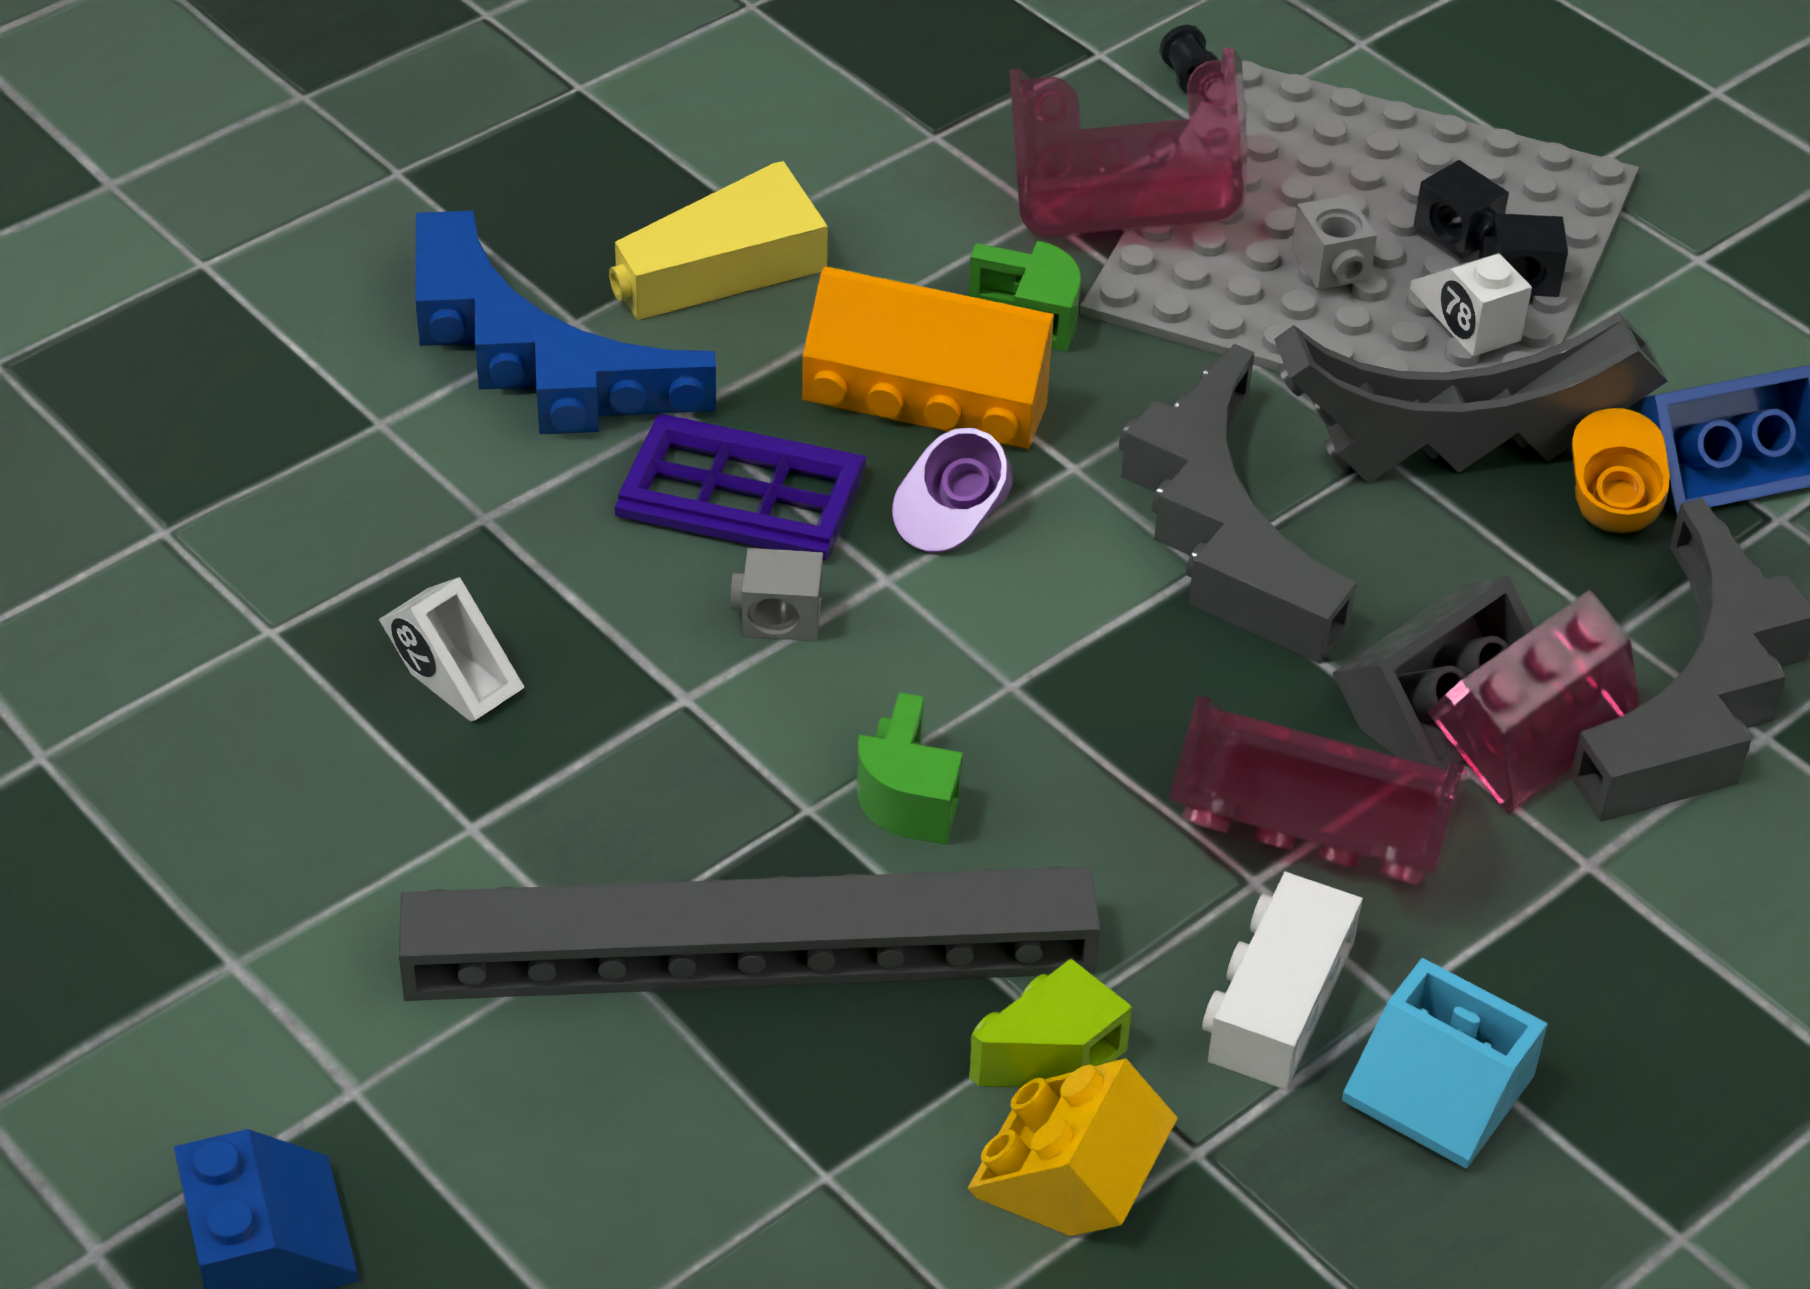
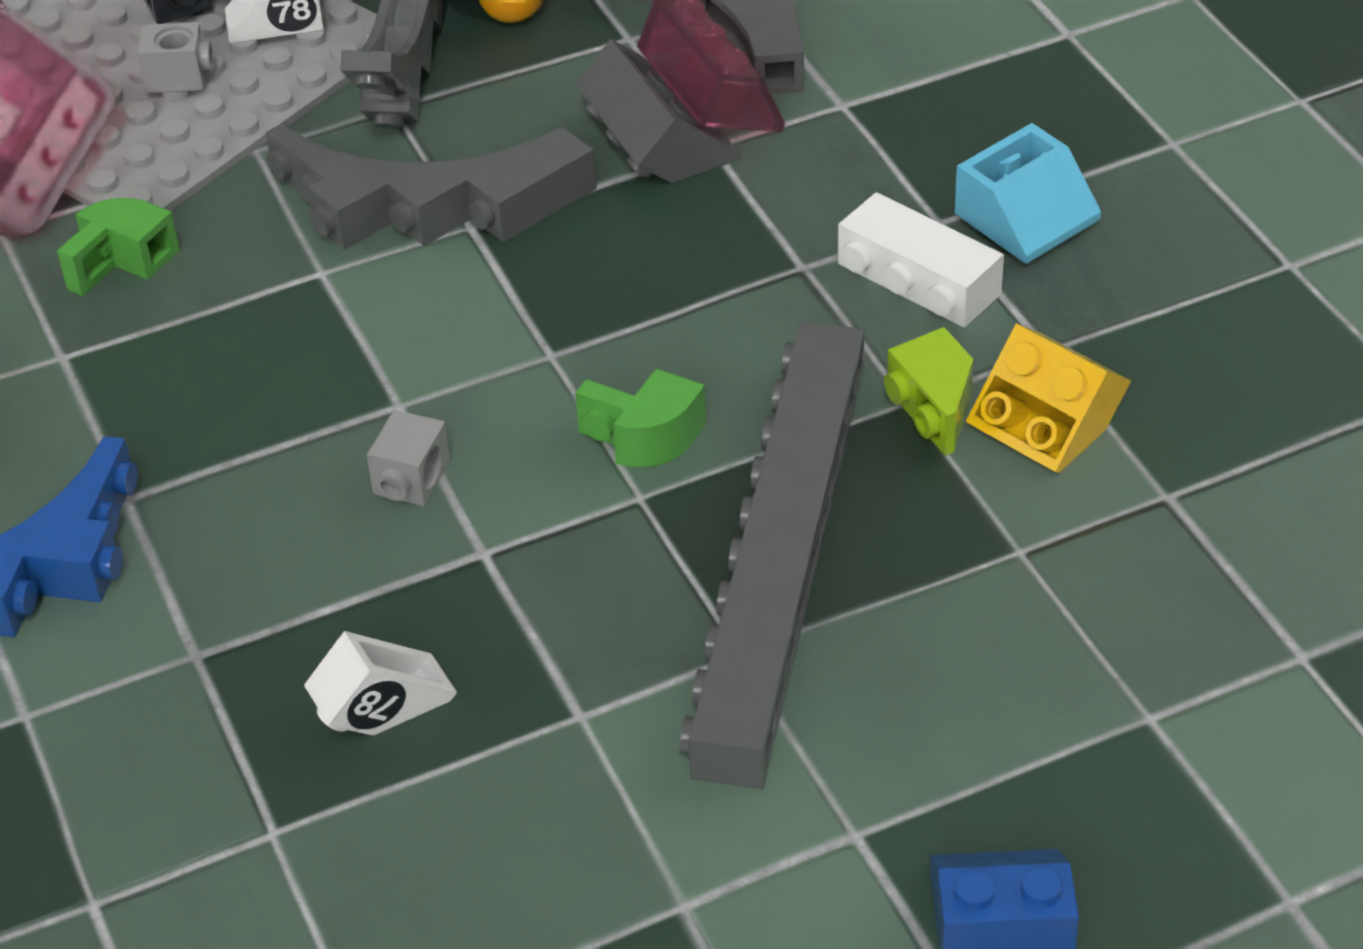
camera: 70 degrees left, 0 degrees up
dark purple piece [614,413,866,561] -> none
light orange slope [802,266,1054,449] -> none
medium lavender cap [892,428,1013,553] -> none
clear pink windscreen [1169,695,1469,887] -> none

